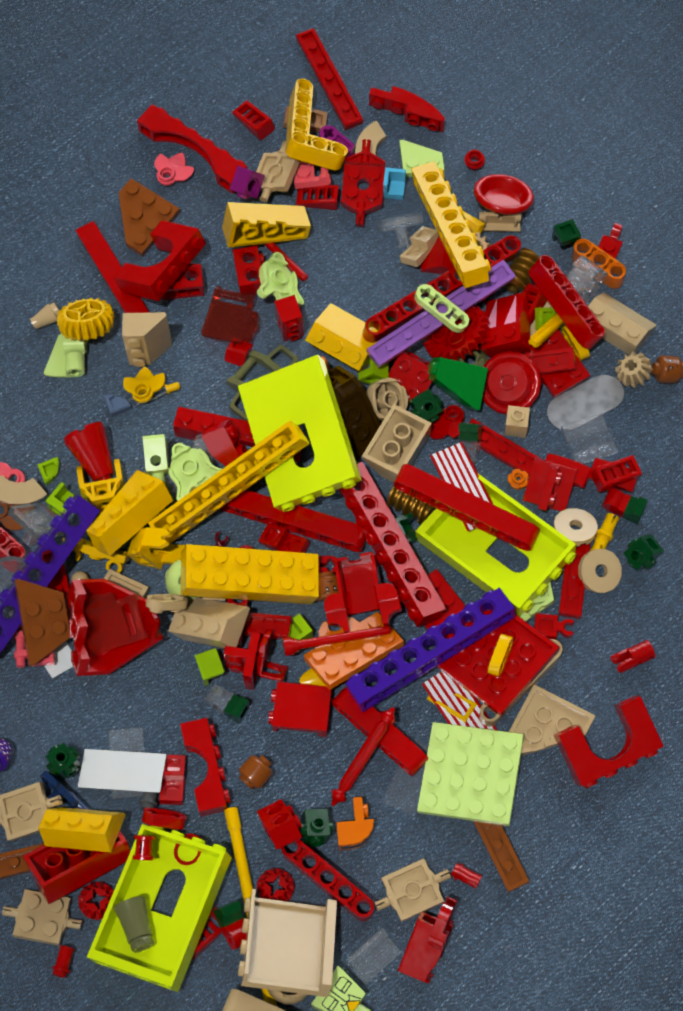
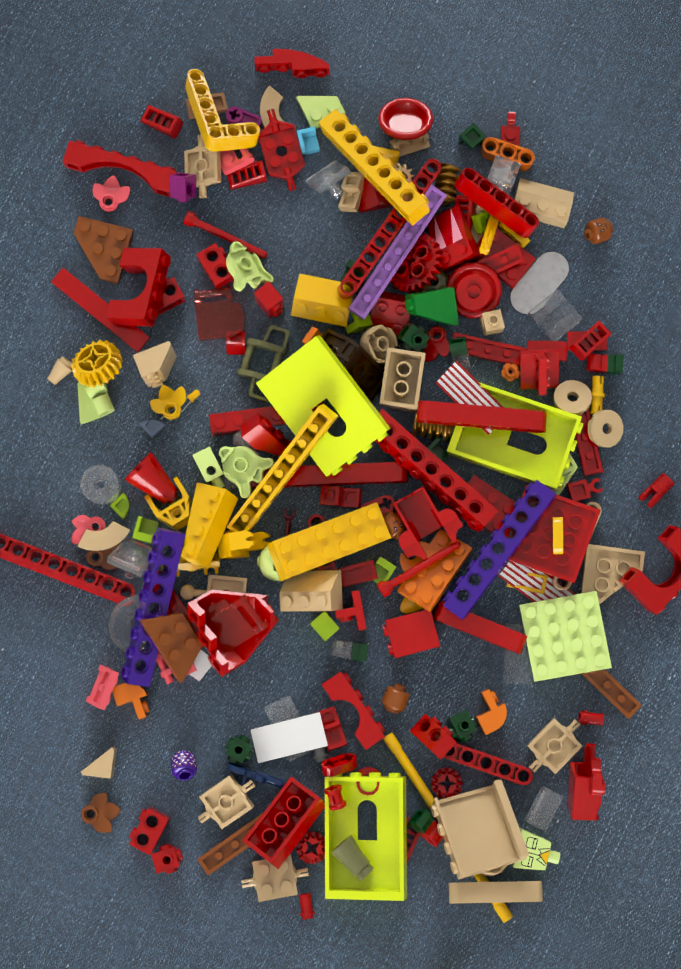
camera: 25 degrees left, 15 degrees up
yellow slope [38,807,125,852] -> none
tan plate [146,594,188,613] -> none
yellow wedge [222,202,311,248] -> none
red piece [256,629,288,682] -> none
red tile [296,28,363,131] -> none
red wheel [331,707,395,806] -> none
yellowish green beam [414,284,469,333] -> none
red plate [464,150,485,170] -> none
tan gear [615,351,653,389] -> none
dark green brick [623,534,664,571] -> none
none -> clear brick [80,465,122,505]

